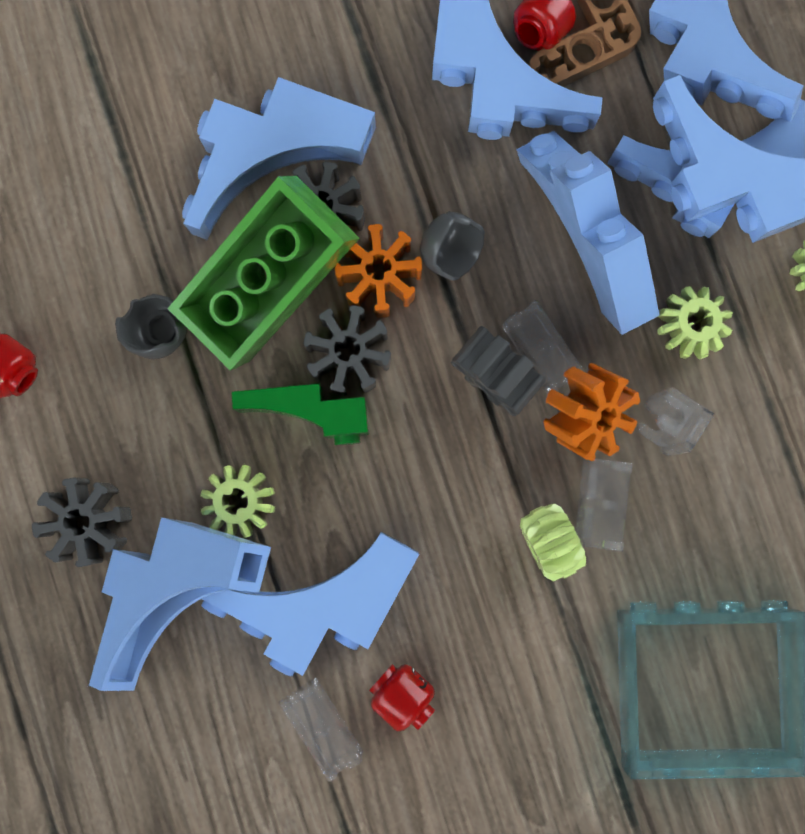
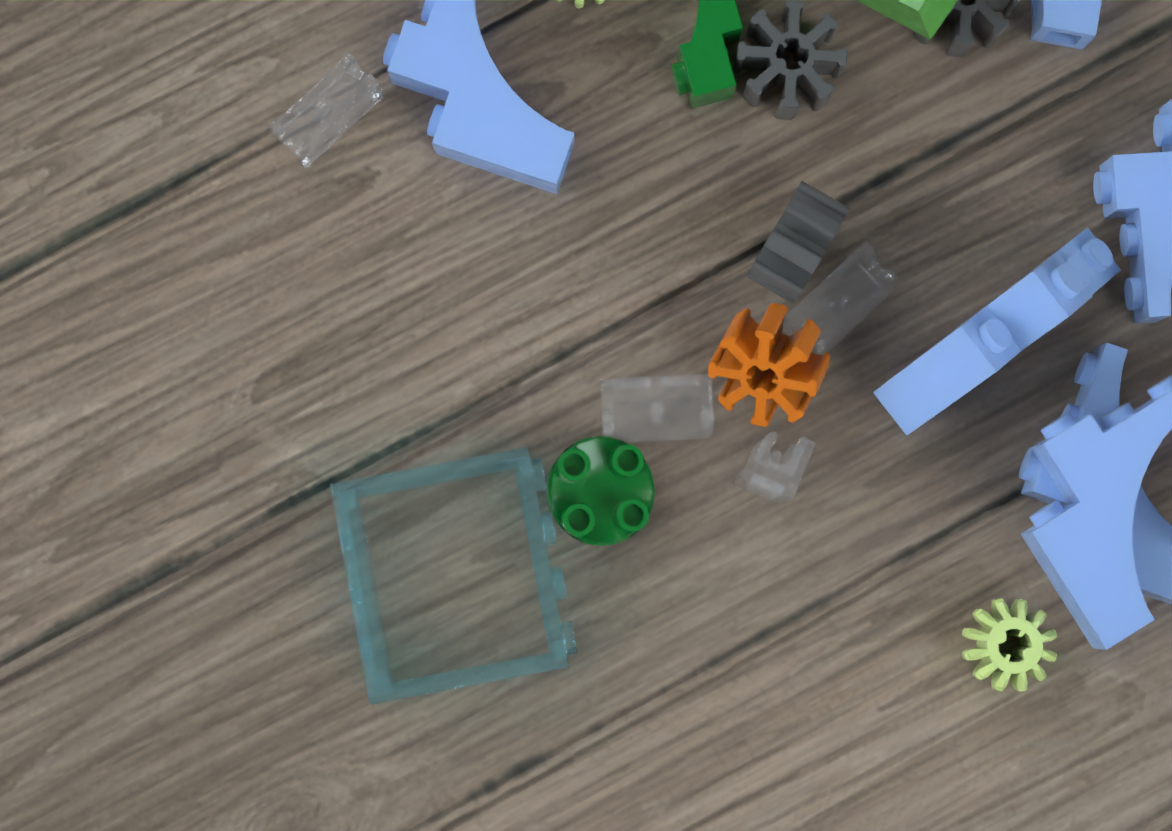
camera: 80 degrees right, 0 degrees up
orange gear [335,224,422,318] -> none
red head [369,664,435,732] -> none
dark grey hair [419,211,485,281] -> none
yellowish green gear [520,503,586,581] -> none
yellowish green gear [657,286,733,359] -> none
none -> green dish [547,436,655,546]

